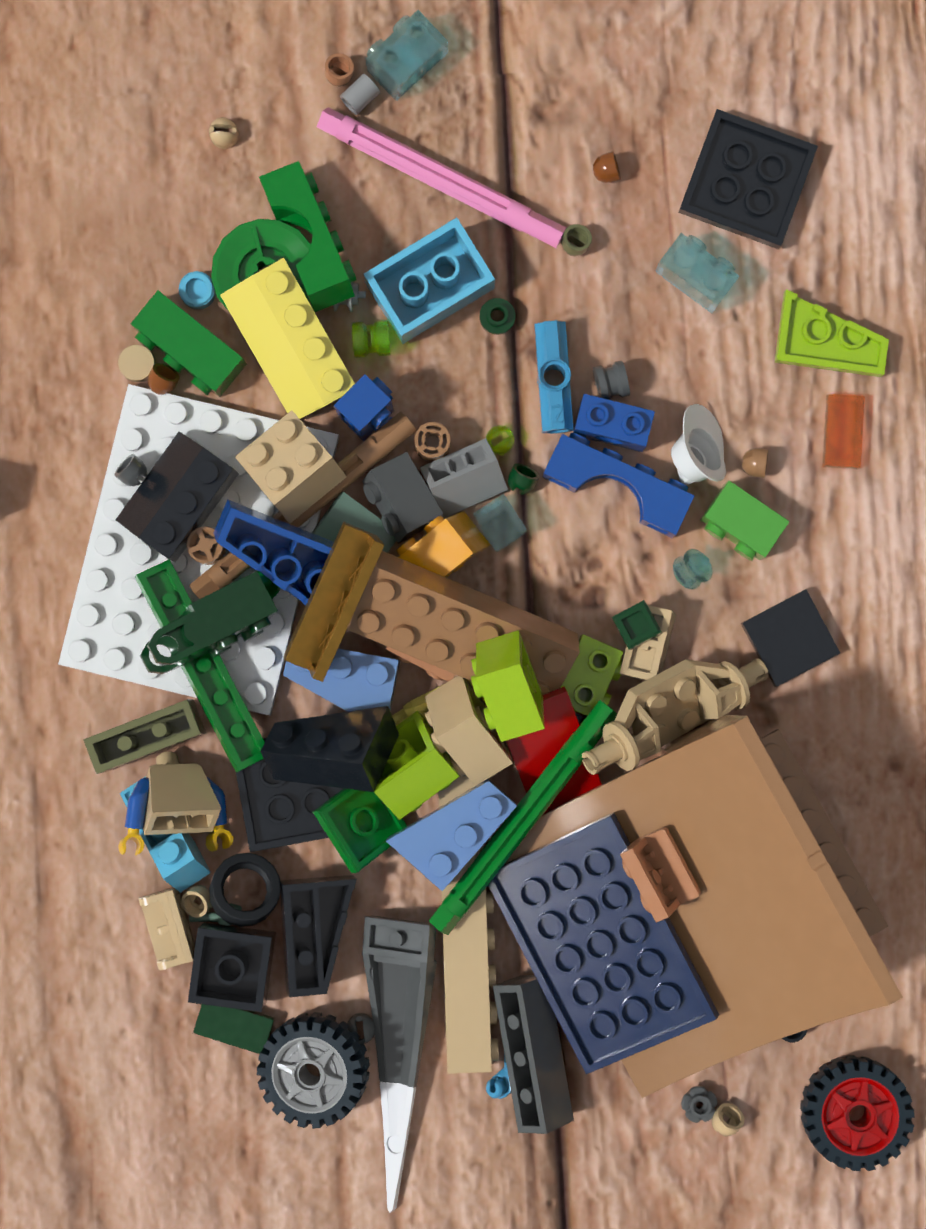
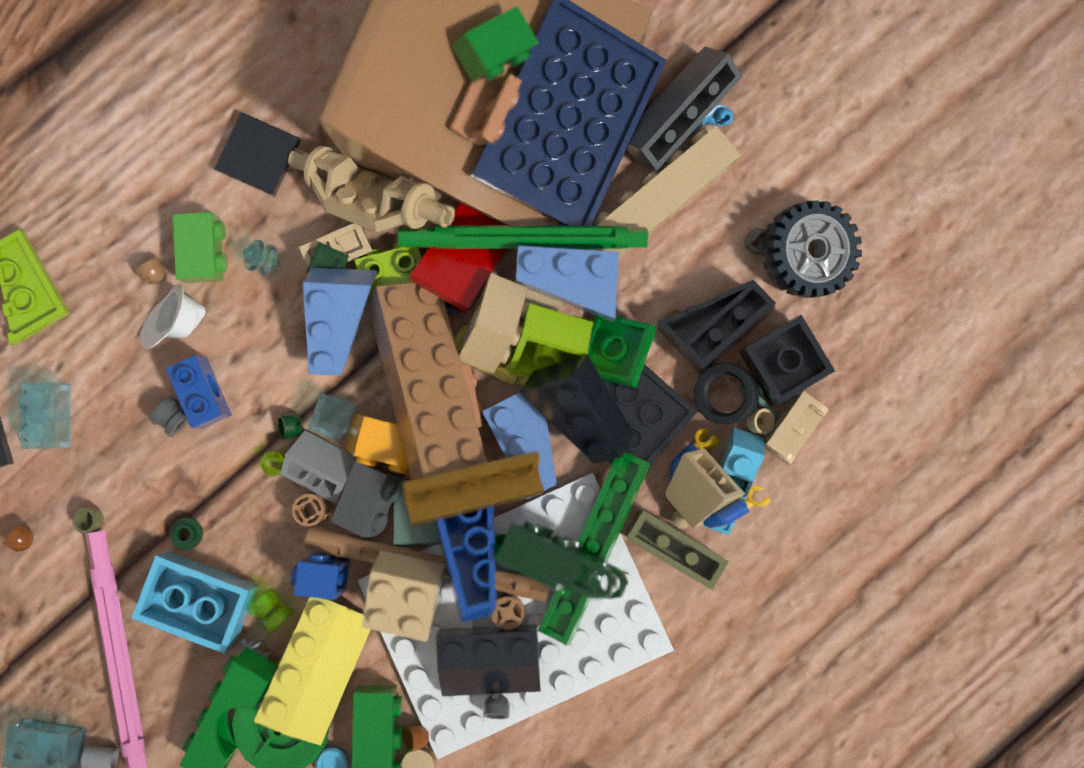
camera: 125 degrees left, 0 degrees up
dark green tile [193,1004,275,1054] -> none
dark grey plate [362,916,437,1213] -> none
lime brick [471,630,545,742] -> none
dark azure piece [534,320,574,434] -> none
blue arch [542,433,695,538] -> none
clear orange tile [822,394,865,469] -> none
none -> medium blue wedge [303,268,377,375]
none -> green brick [452,6,539,83]

